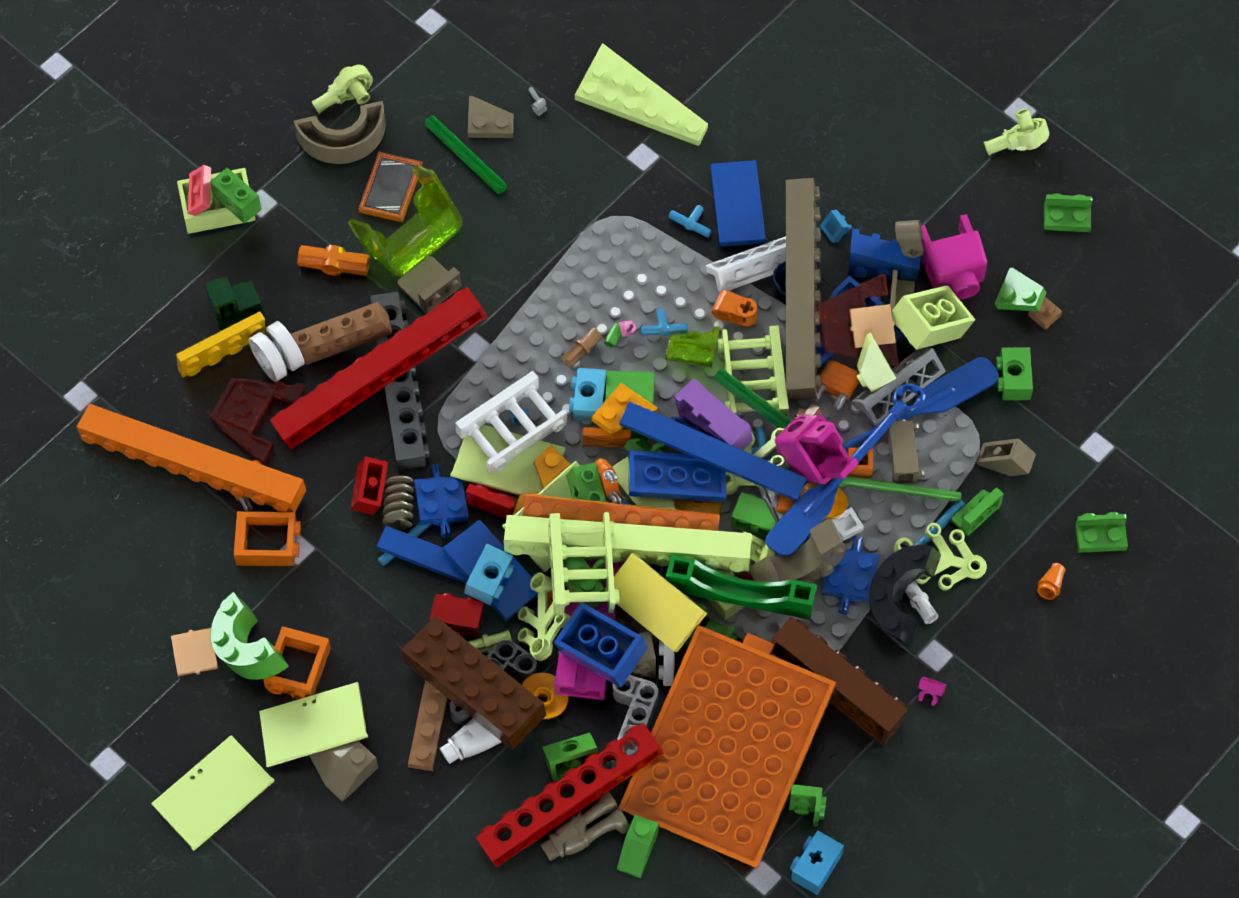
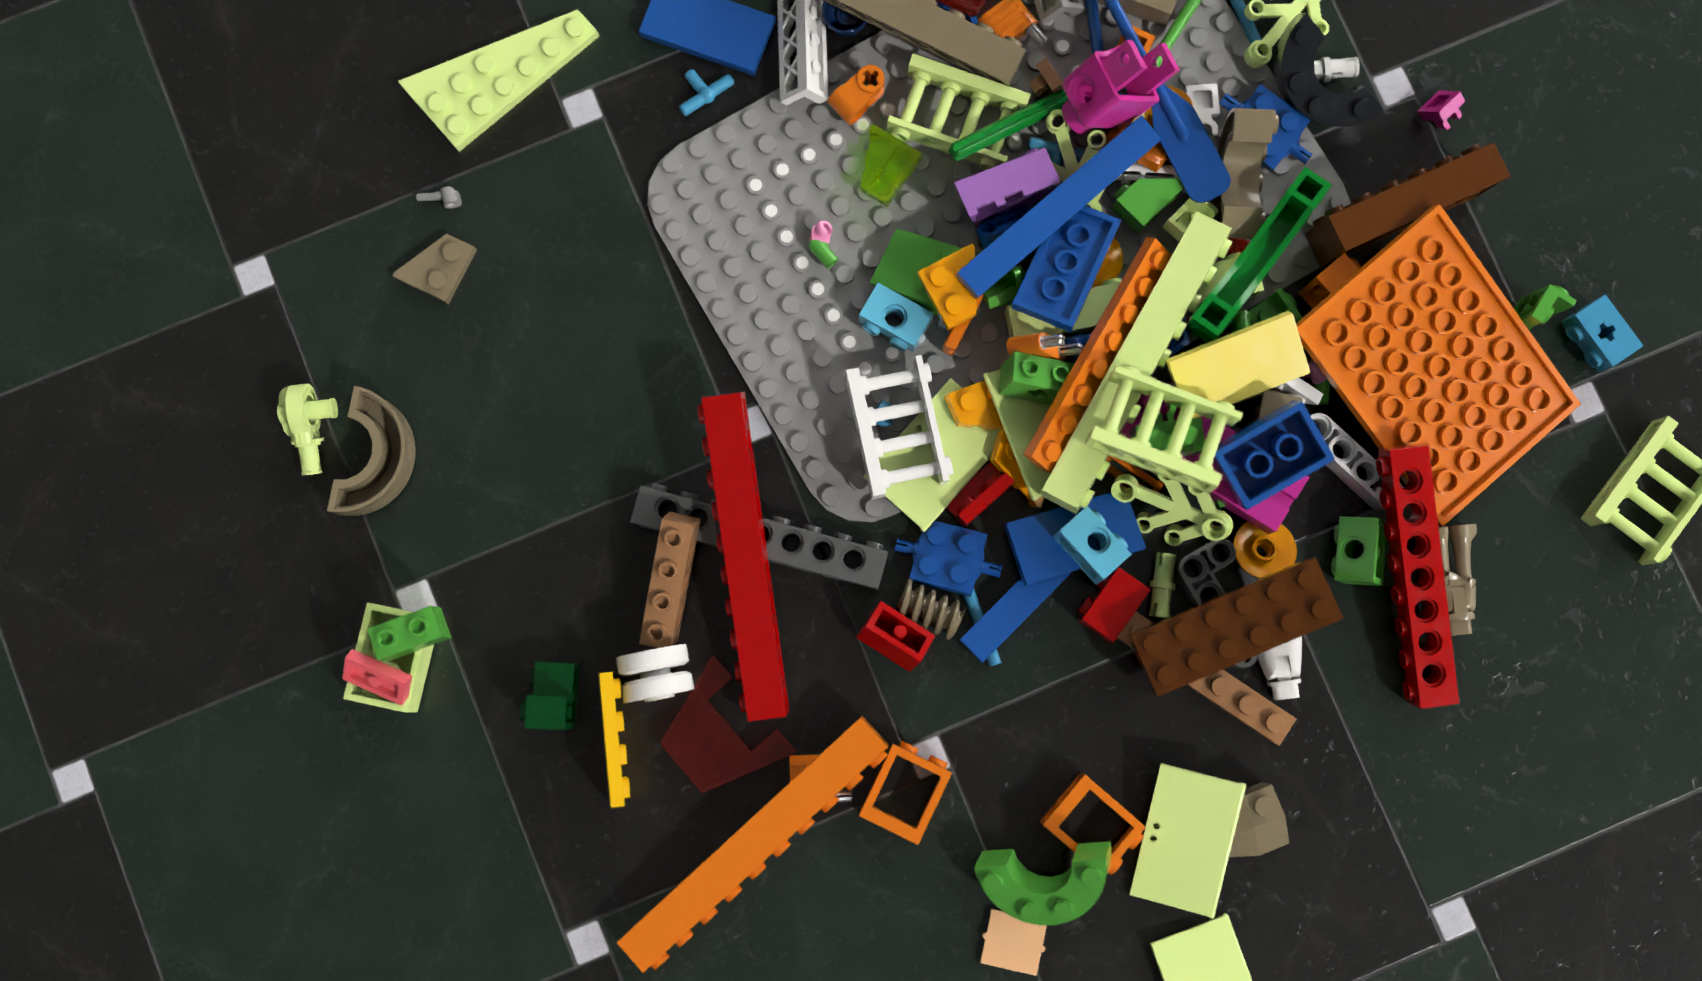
camera: 65 degrees left, 20 degrees up
orange piece [297,245,370,276] -> none
clear neon green windscreen [348,166,463,277] -> none
tile [358,152,423,223] -> none
dark tan bracket [398,256,461,314] -> none
green axle [425,115,507,194] -> none
medium nougat axle [562,328,603,368] -> none
bright green slope [617,815,658,879] -> none
dark azure piece [640,308,688,336] -> none

